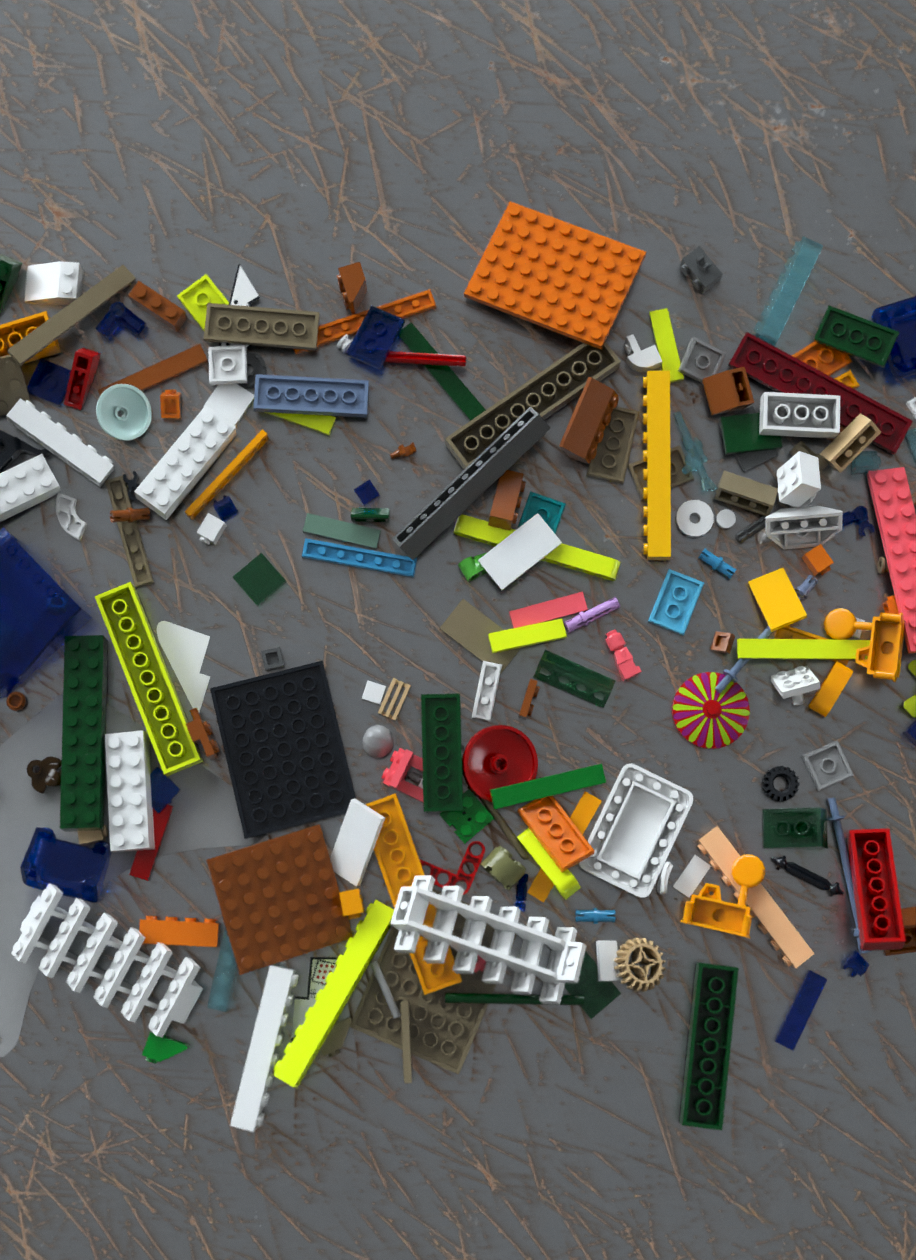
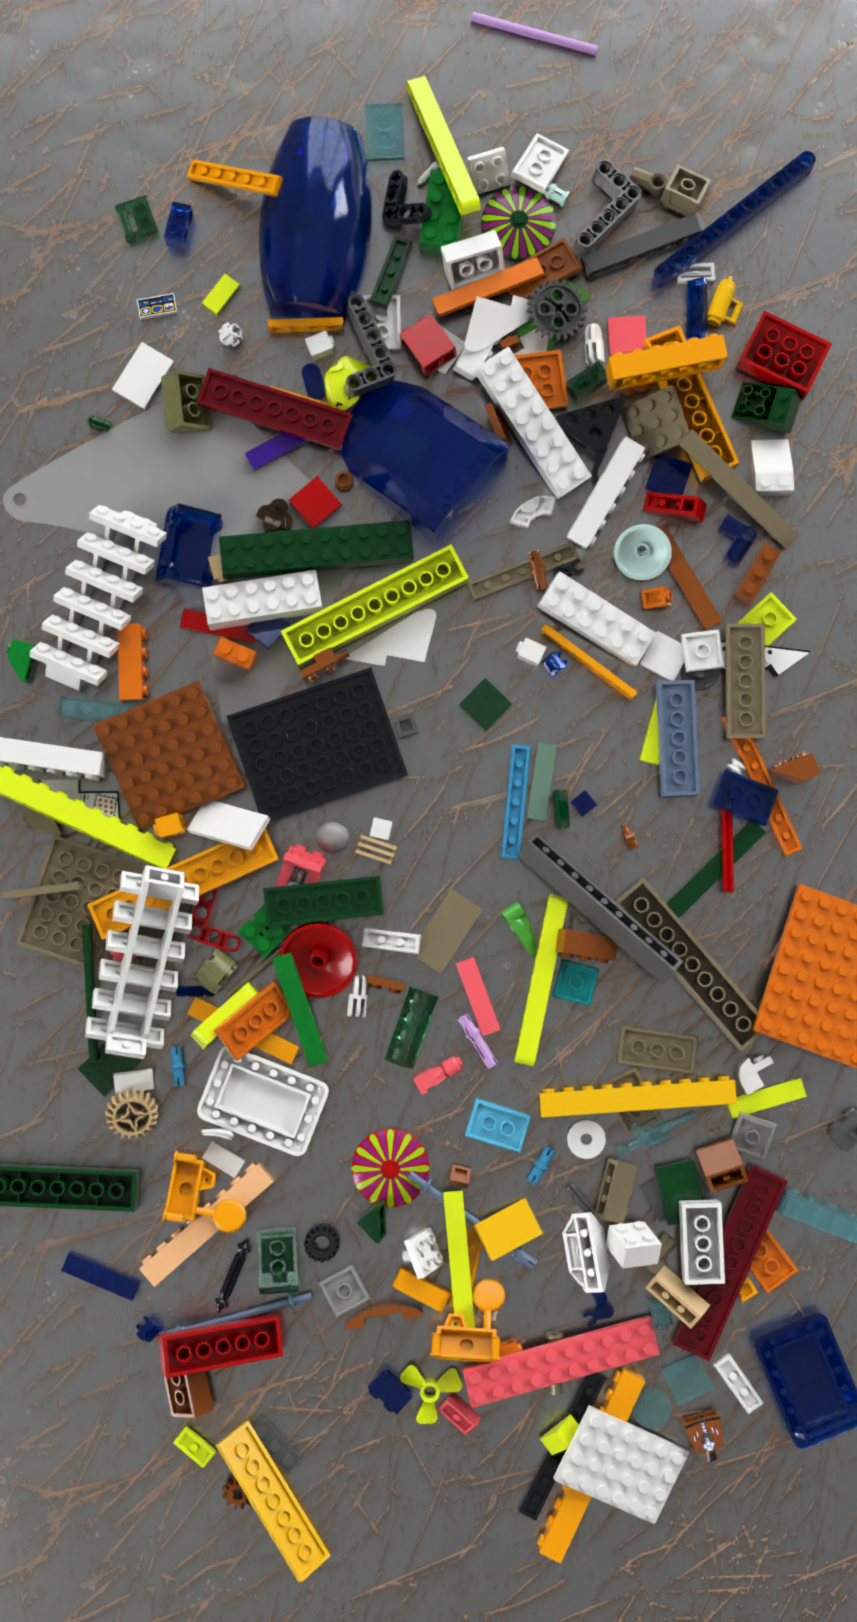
camera: 85 degrees right, 5 degrees up
light grey bar [370,961,401,1019] -> none
white tile [478,513,562,590] -> none
neon yellow tile [488,618,567,653] -> none
dark orange slope [559,377,619,465] -> none
white tile [716,509,736,529] -> none
orange brick [802,544,834,576] -> none
dark green piece [814,305,900,368] -> none
none -> orange brick [213,637,258,673]
none -> red tile [289,476,342,528]
none -> dark orange slope [345,1303,423,1330]
none -> white arm [347,975,368,1018]
none -> dark green slope [357,1199,386,1244]

